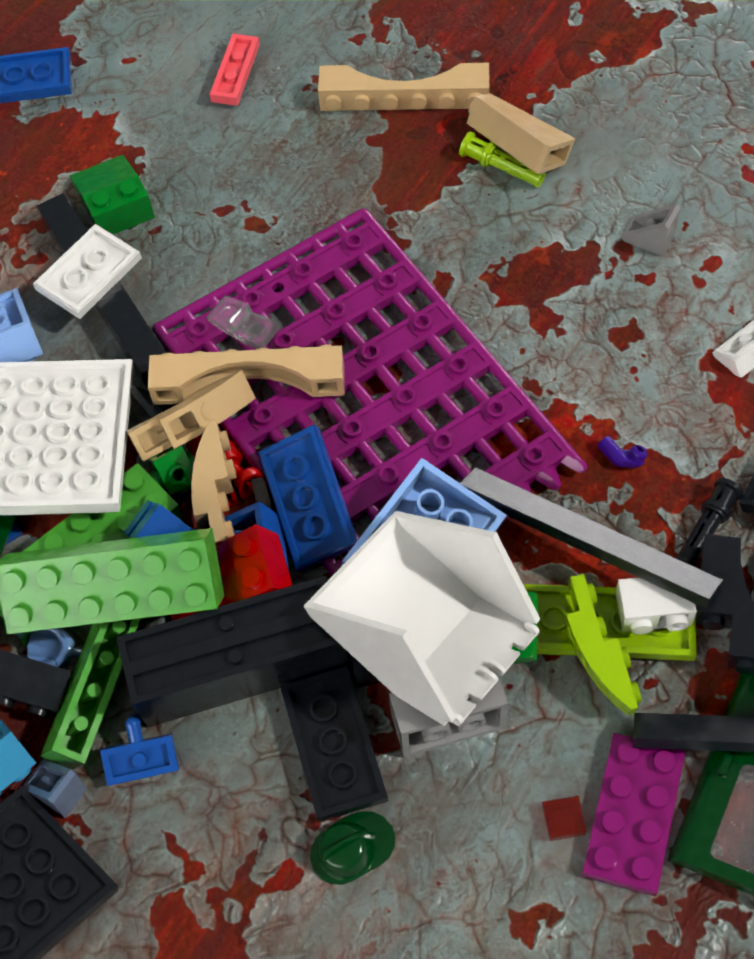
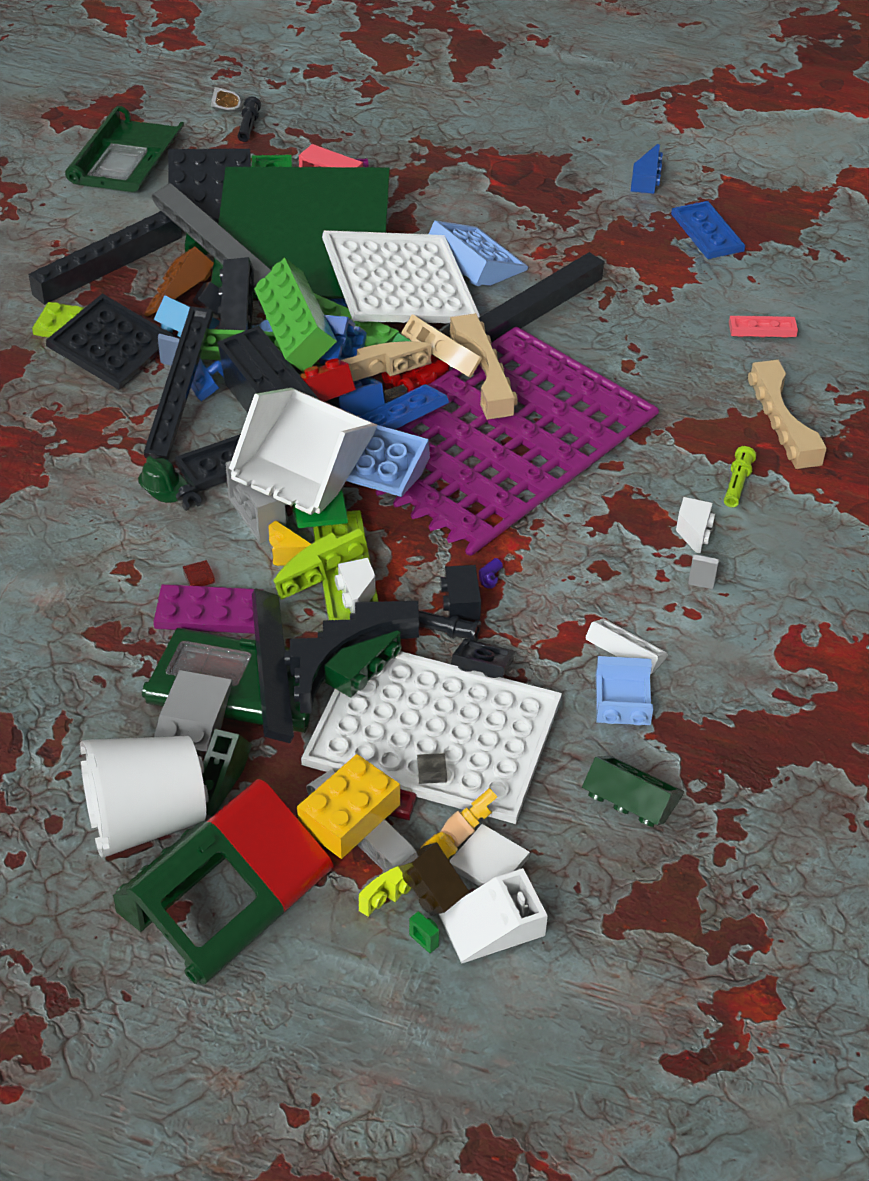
camera: 70 degrees right, 15 degrees down
white tile [33,224,142,319] -> none
green slope [70,155,155,235] -> none
clear slope [207,295,280,349] -> none
tile [460,467,723,608] -> none
tan slope [467,93,576,174] -> none
none -> black plate [144,306,213,460]
none -> black plate [176,484,202,511]
none -> yellow slope [268,520,311,566]
none -> black brick [440,565,481,620]
none -> white slope [676,497,715,553]

